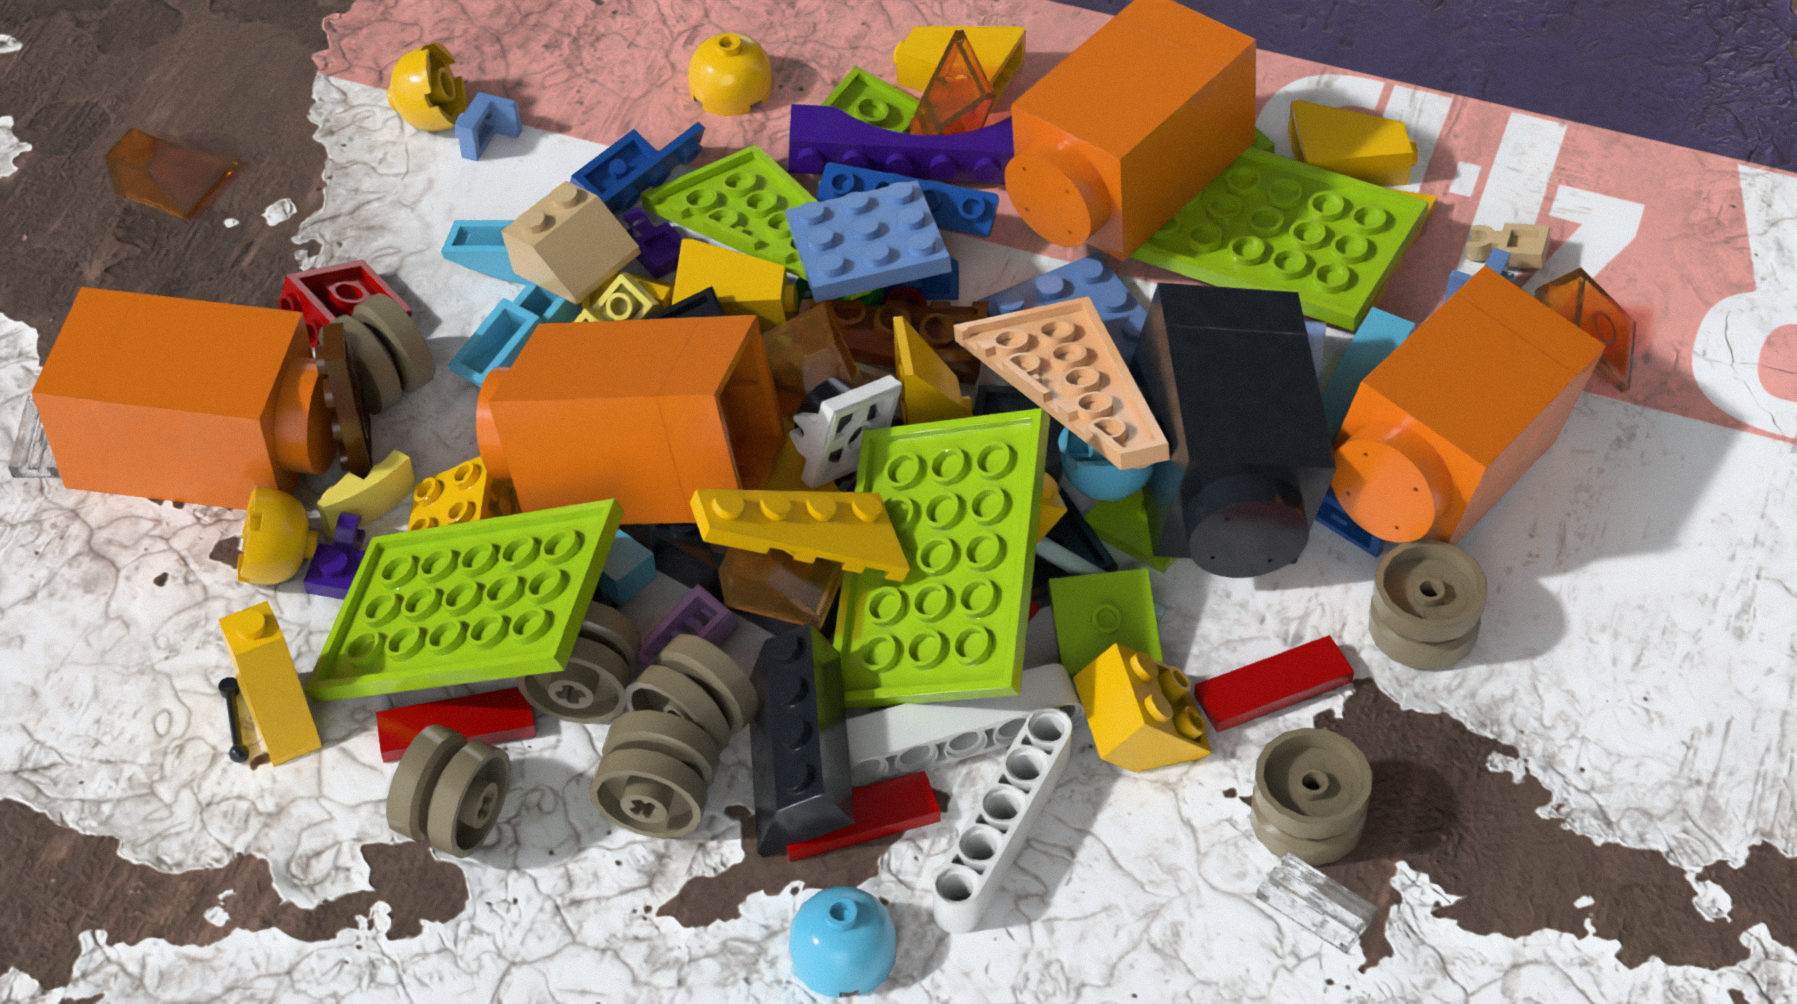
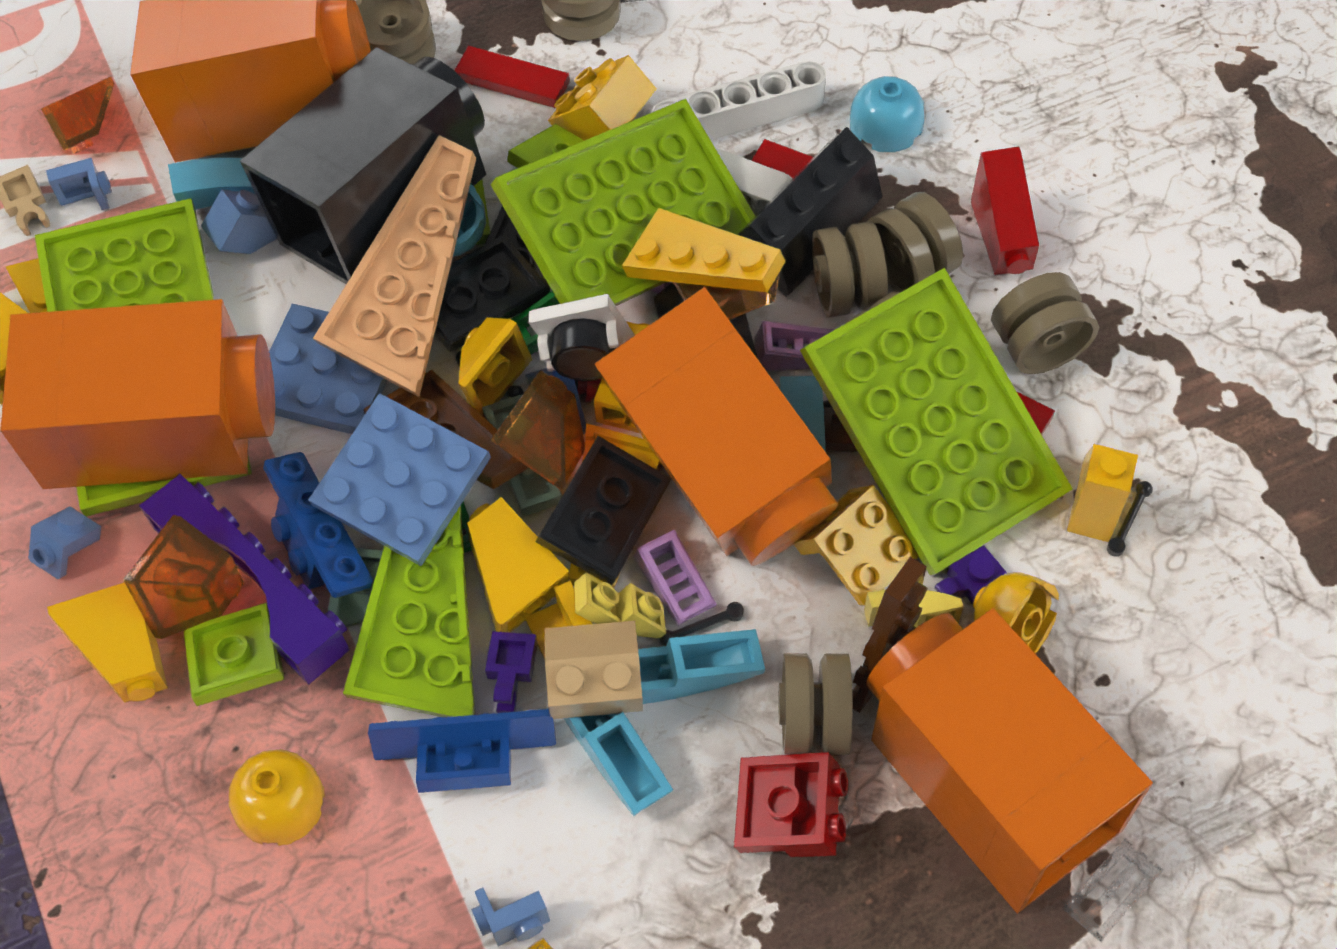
camera: 135 degrees left, 10 degrees up
none -> red slope [971,146,1039,275]

